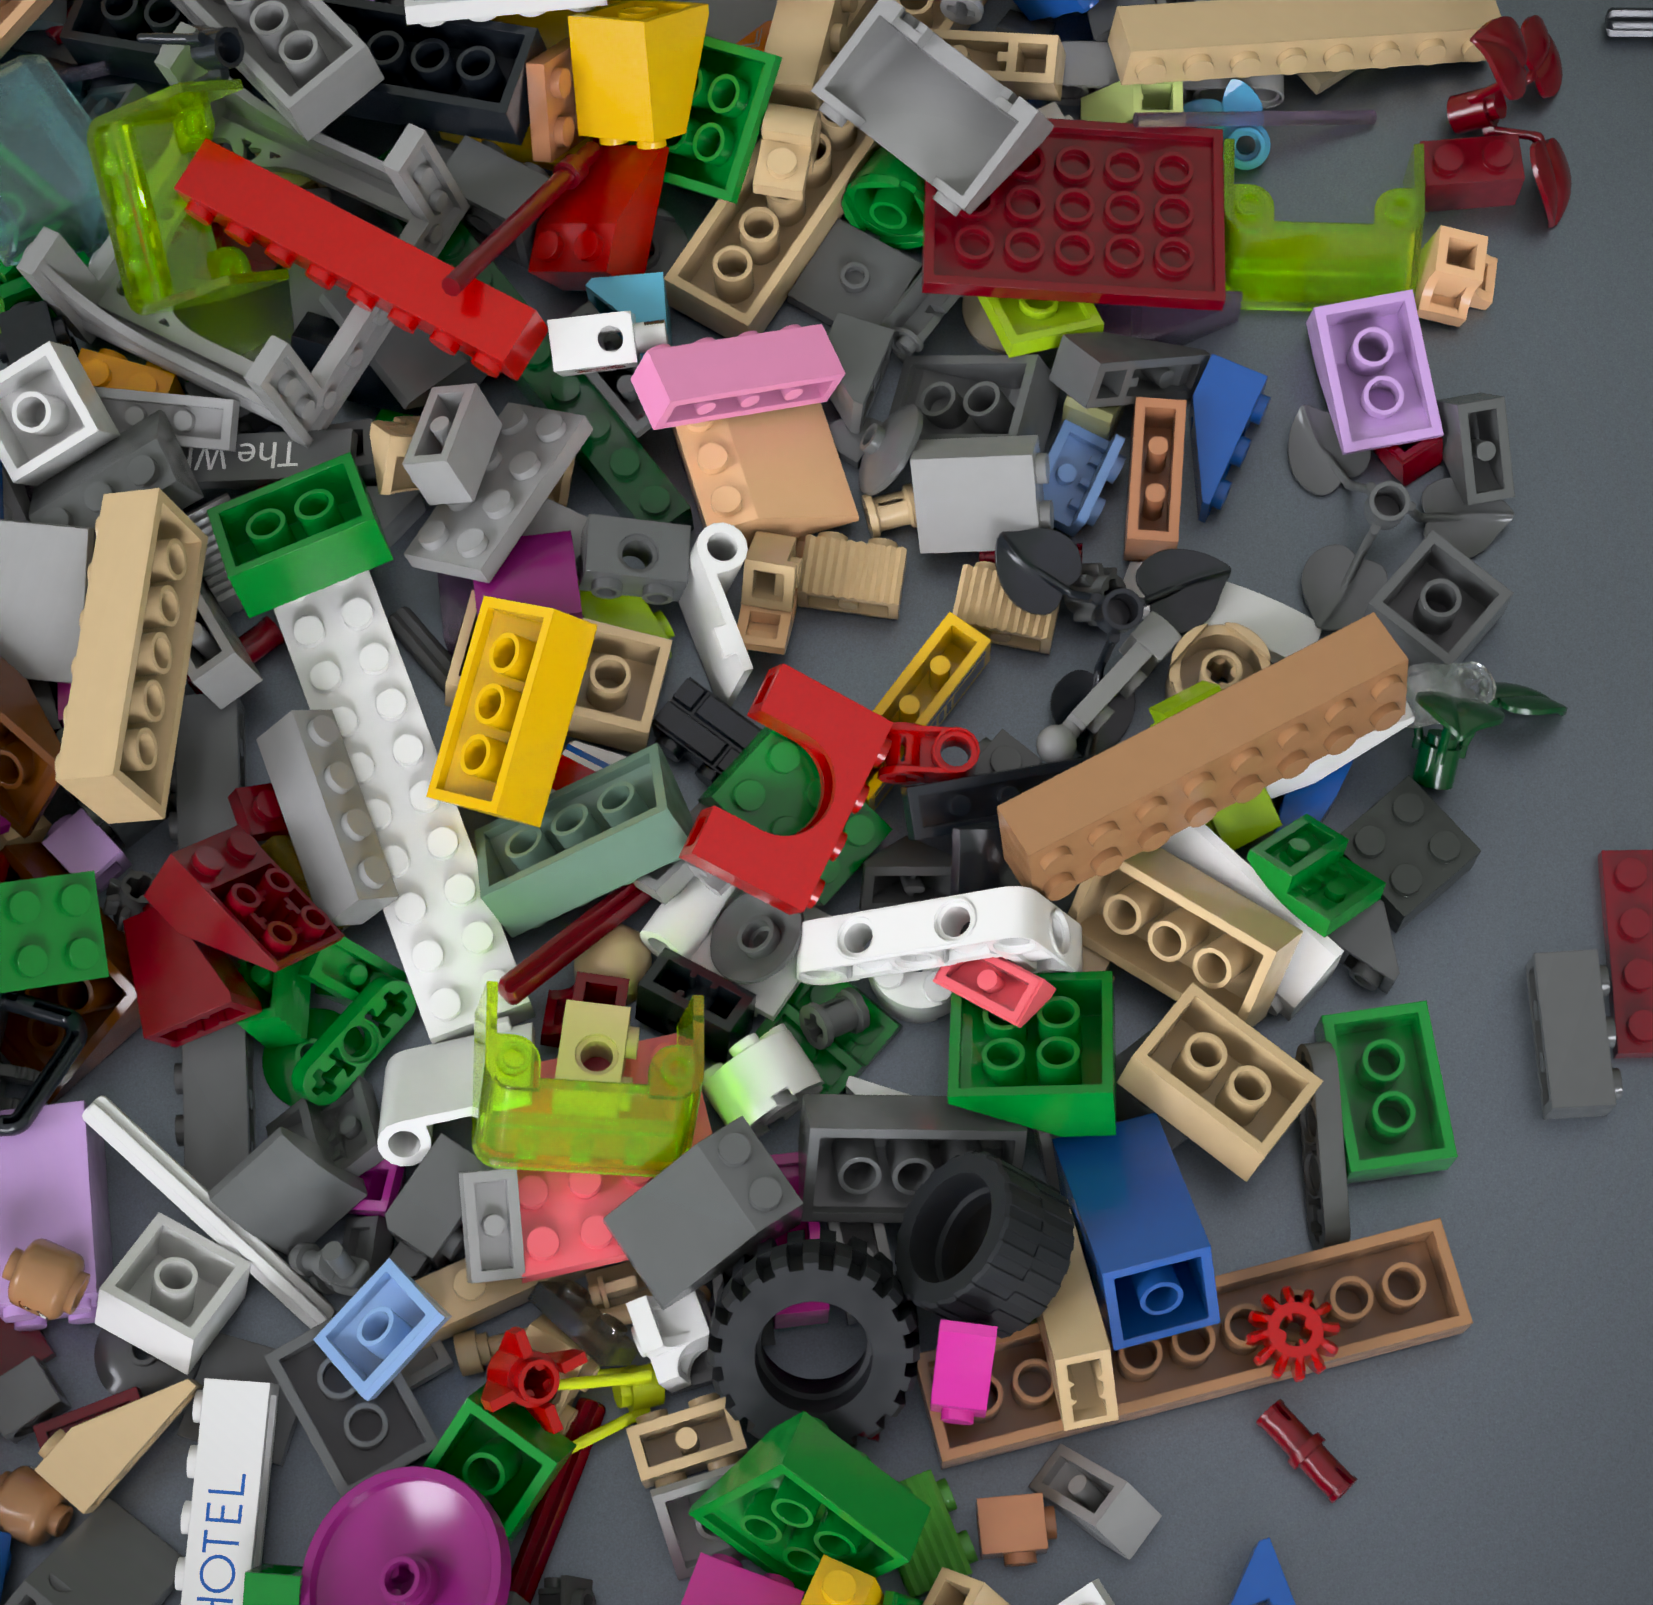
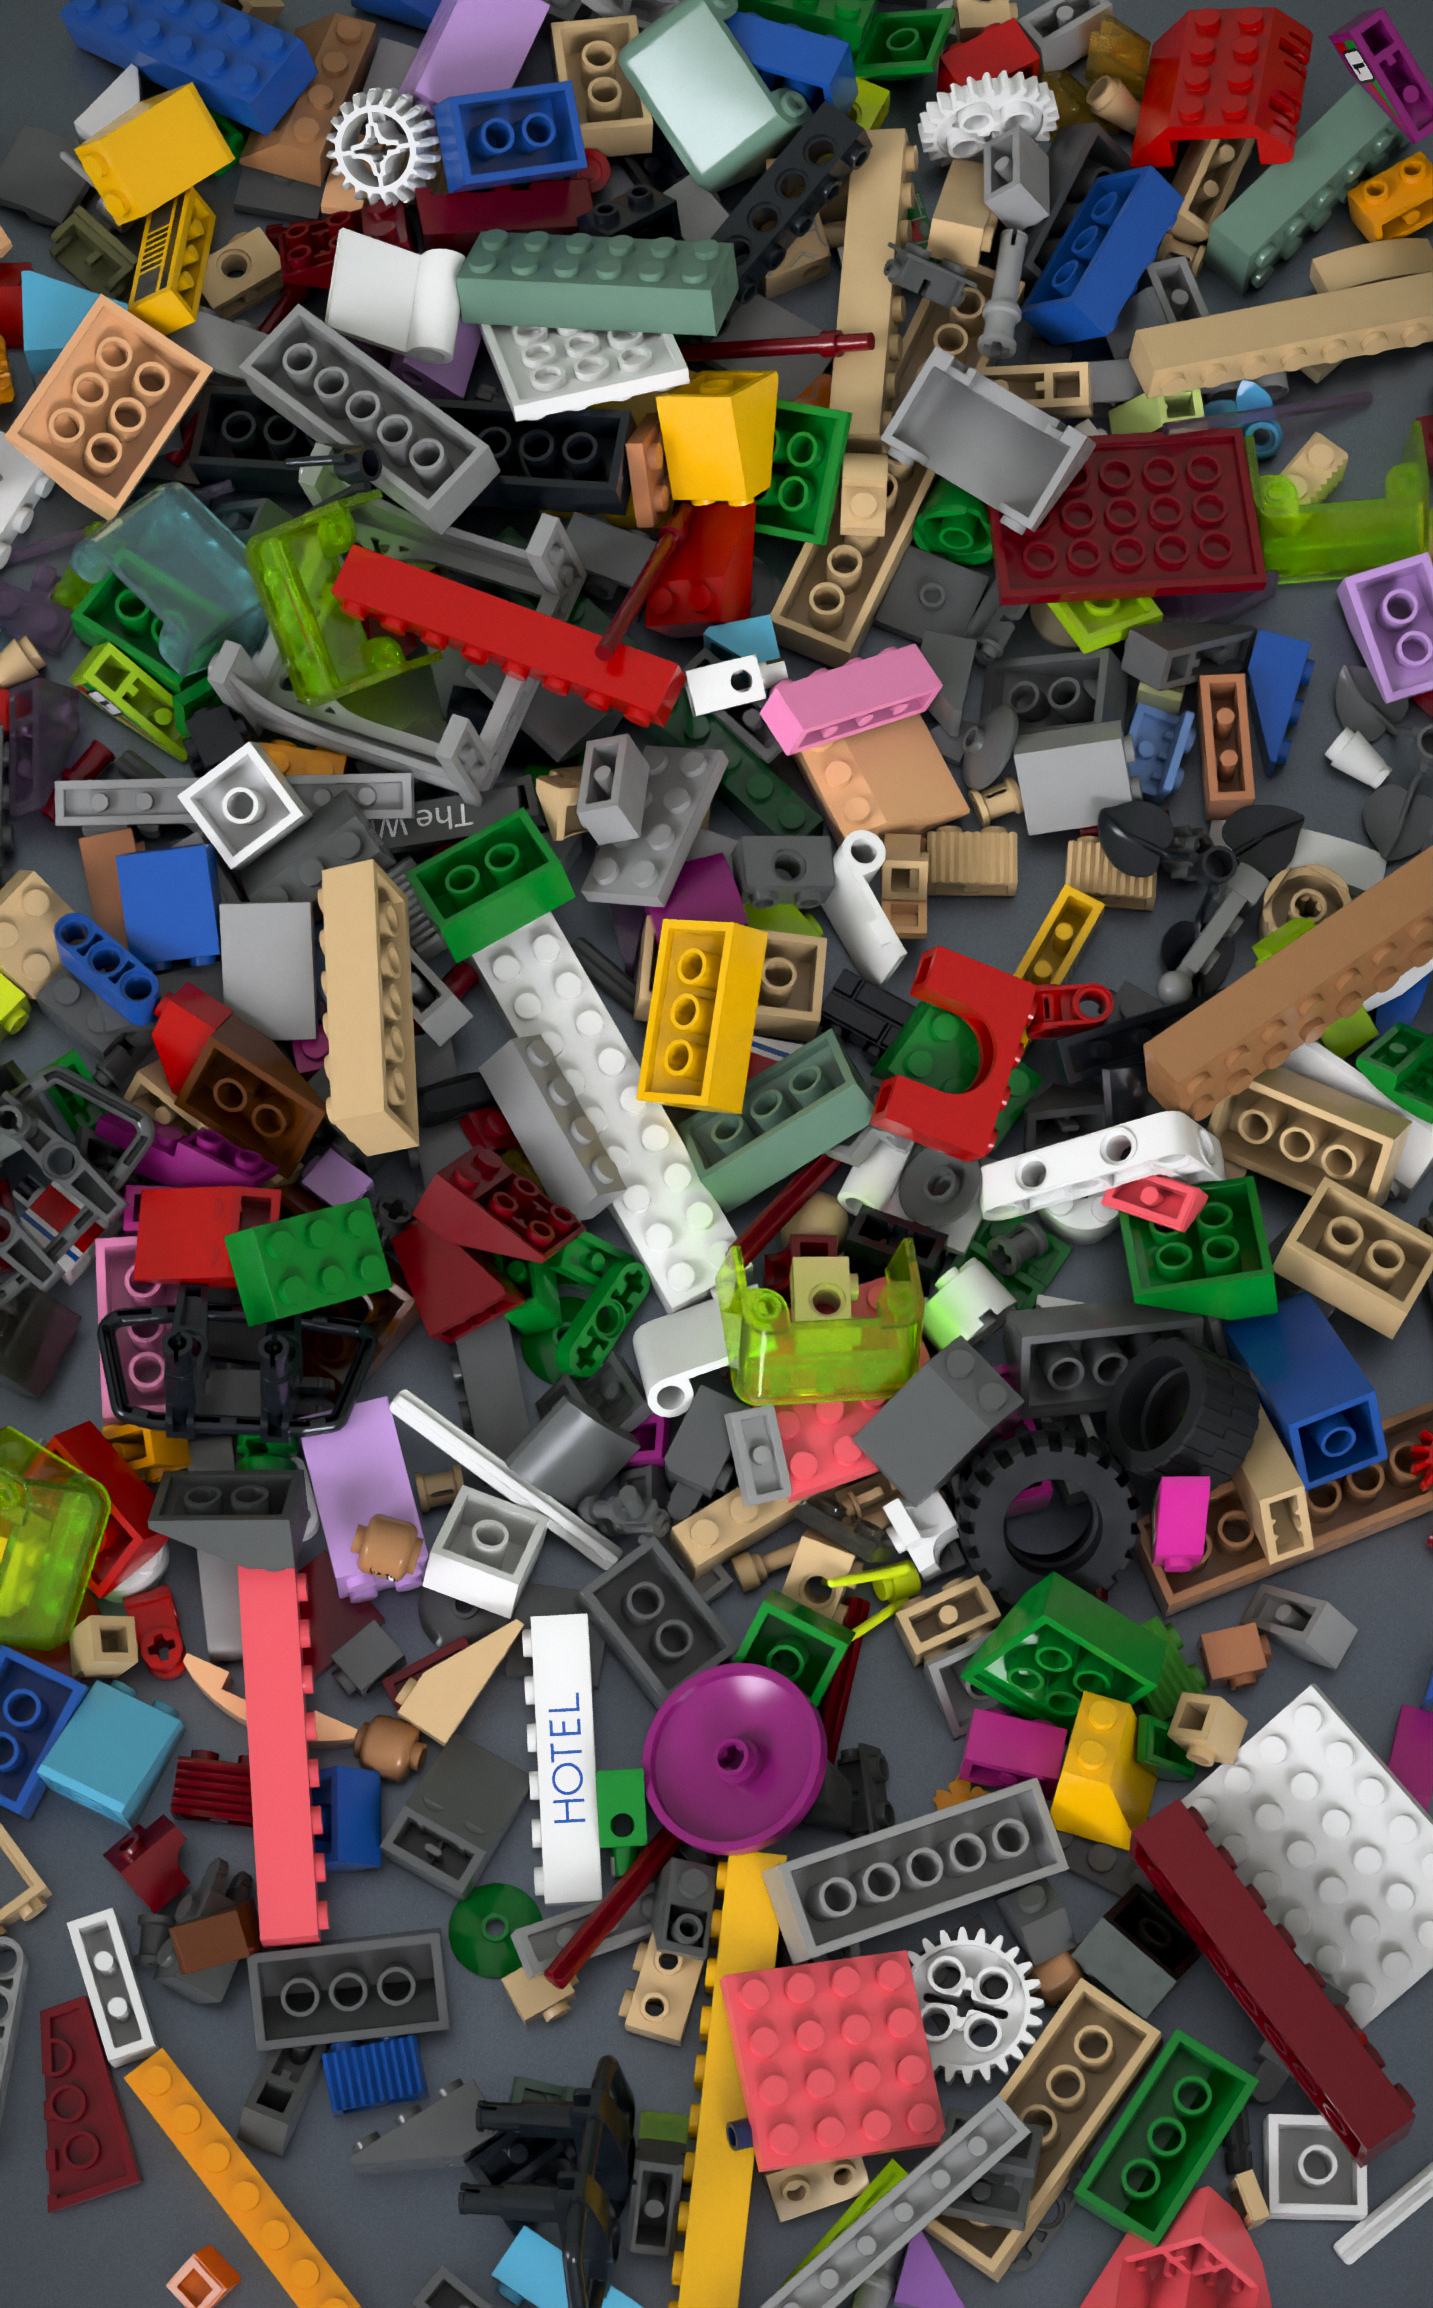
camera: 10 degrees left, 0 degrees up
light blue slope [313,1258,452,1401] -> none
red brick [481,1326,588,1434] -> none
none -> tan bush [414,1464,464,1514]
none -> black piece [417,1072,497,1128]
none -> tan brick [1258,432,1348,538]
none -> white cone [1324,727,1392,790]

